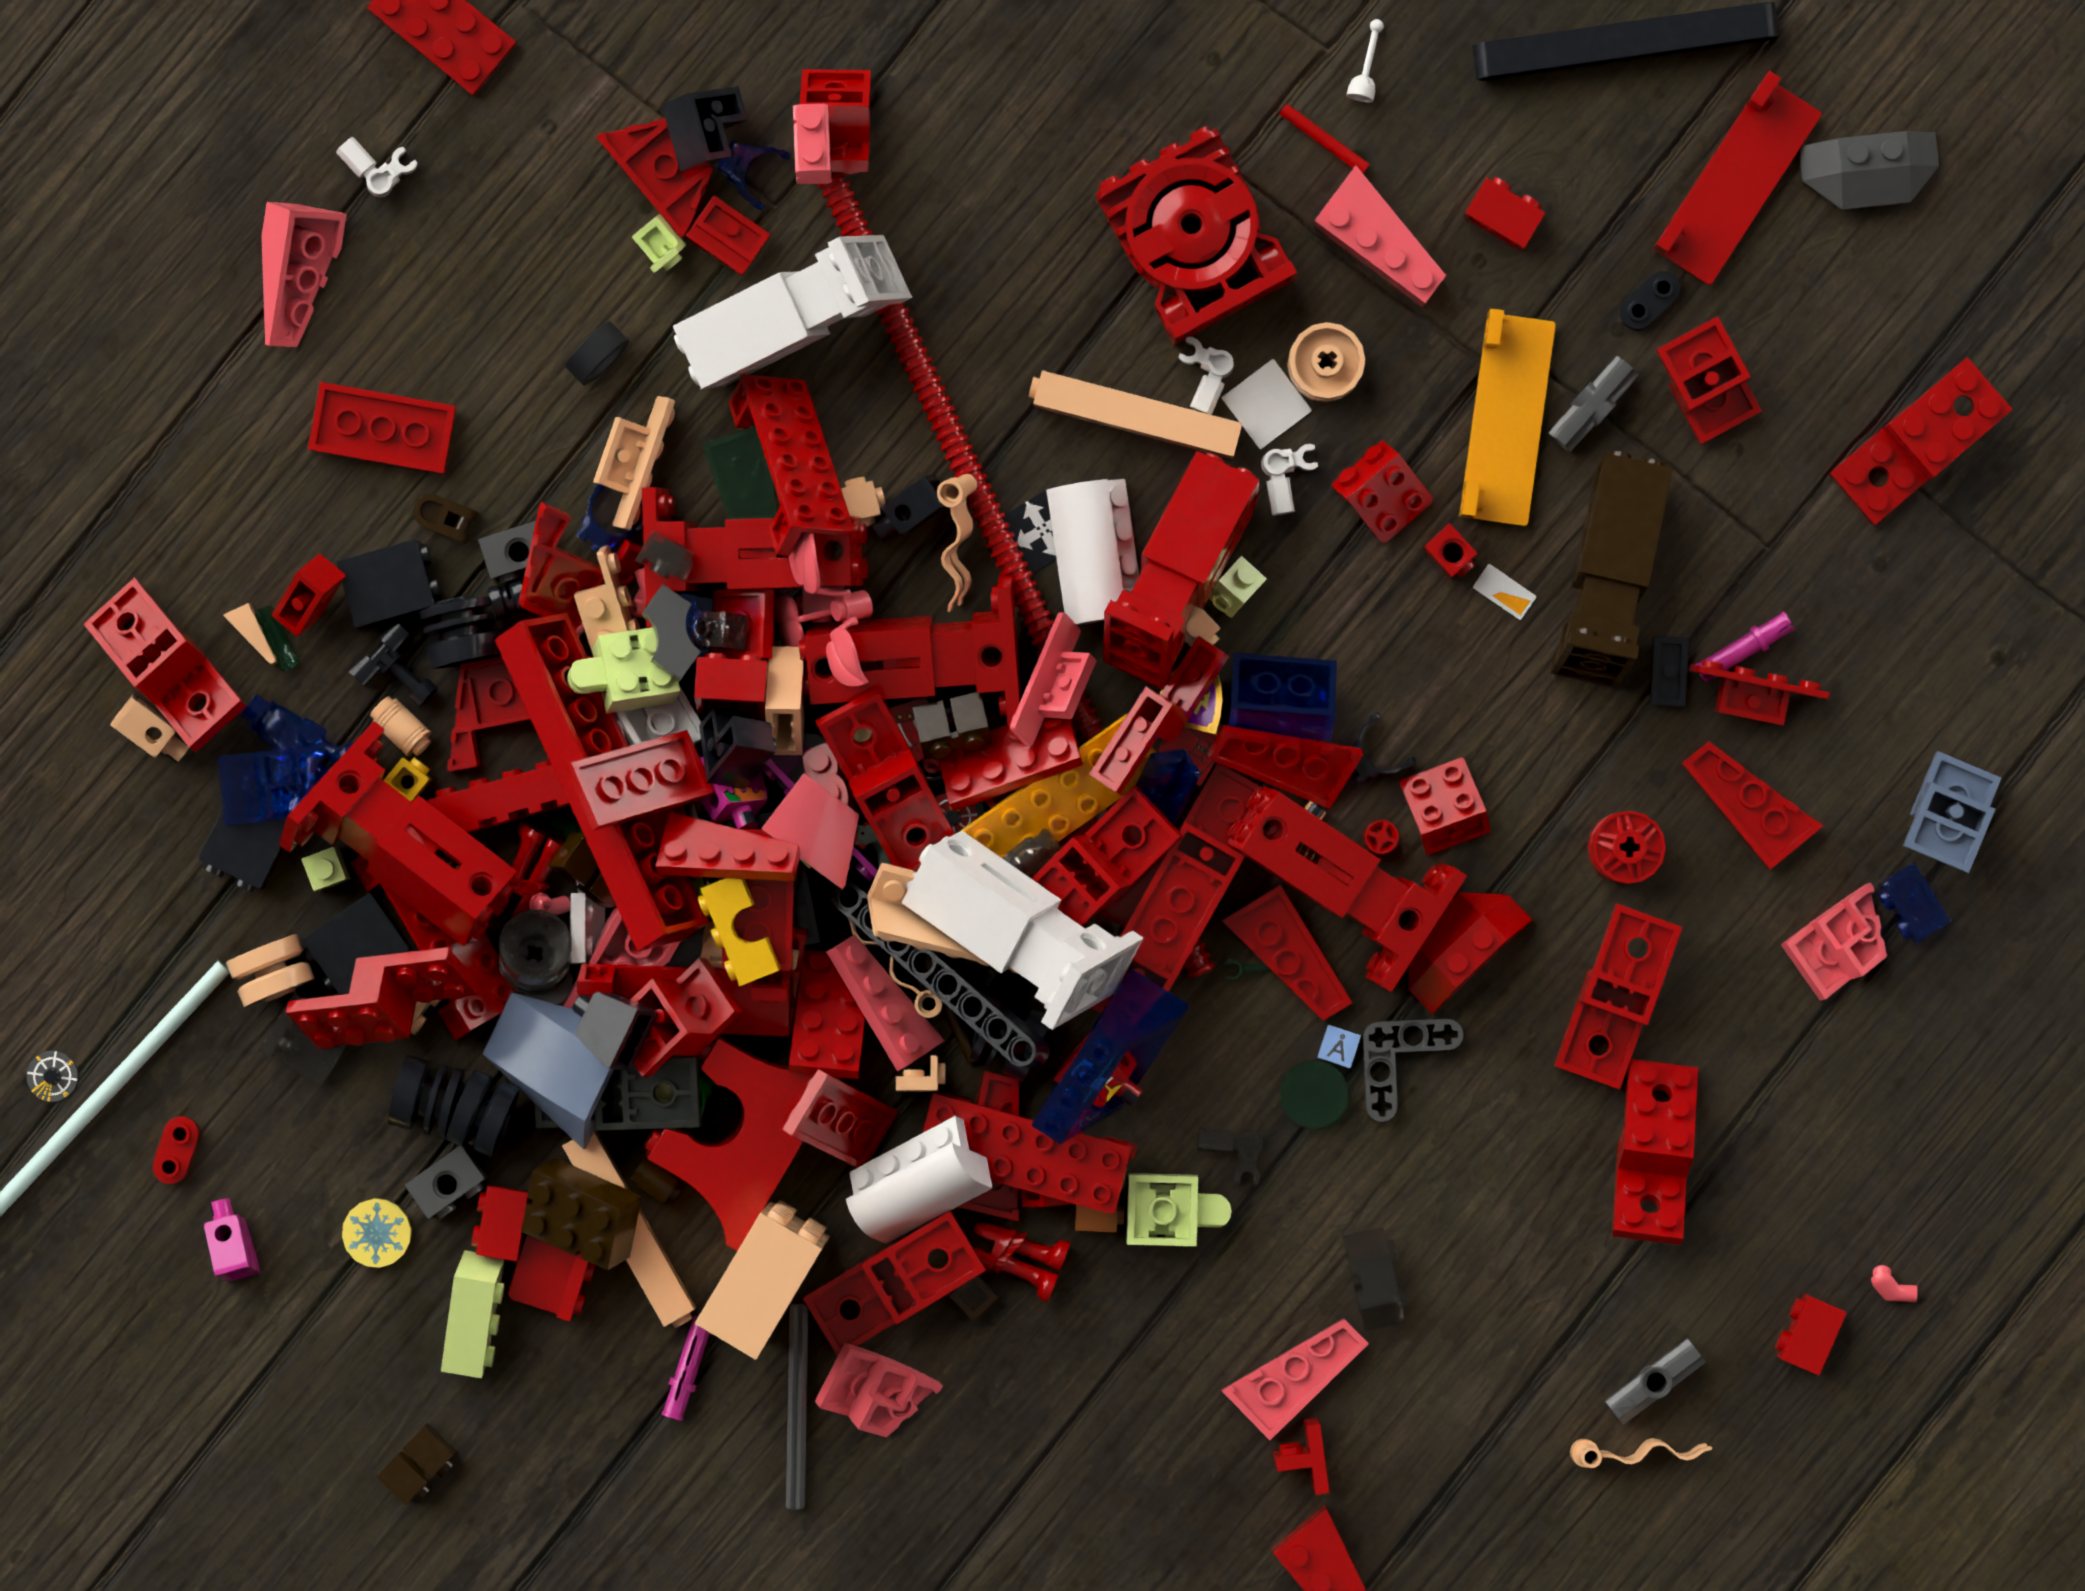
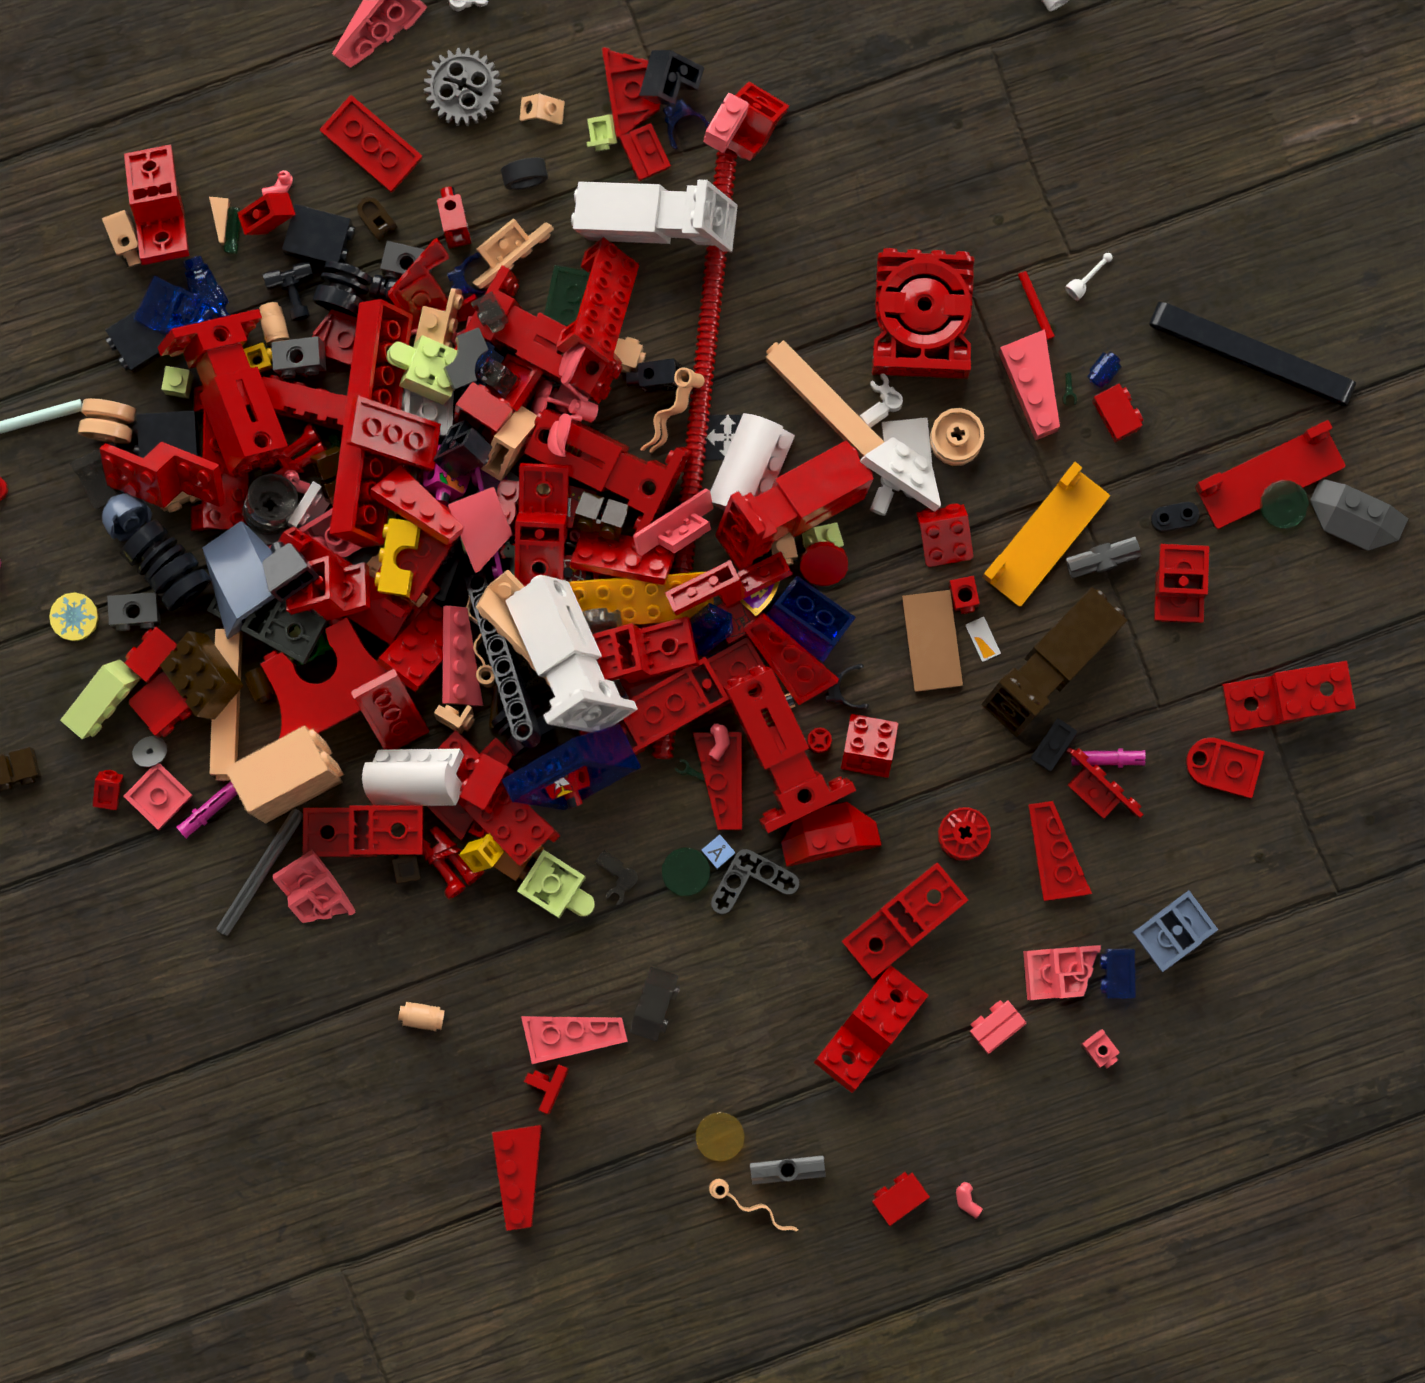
camera: 35 degrees right, 5 degrees down
none -> red bracket [92,770,123,810]
none -> sand blue cylinder [102,493,152,541]
none -> coral plate [124,763,193,830]
none -> dark grey piece [132,736,168,767]
none -> coral arm [262,171,293,196]
none -> dark grey brick [272,336,326,379]
none -> light nougat head [398,1002,445,1031]
none -> light grey gear [424,48,502,126]
none -> torso [437,187,472,249]
none -> red brick [459,753,514,814]
none -> yellow brick [459,833,504,873]
none -> light nougat bracket [520,94,564,125]
none -> clear yellow tile [696,1112,744,1161]
none -> coral arm [709,723,730,761]
none -> red tile [800,541,848,586]
none -> white wing [860,437,941,512]
none -> medium nougat tile [902,590,963,692]
none -> coral brick [969,1000,1026,1054]
none -> clear green hand [1062,372,1077,405]
none -> coral brick [1081,1029,1120,1069]
none -> clear blue brick [1087,352,1122,388]
none -> red tile [1186,738,1264,799]
none -> clear green tile [1260,480,1309,528]

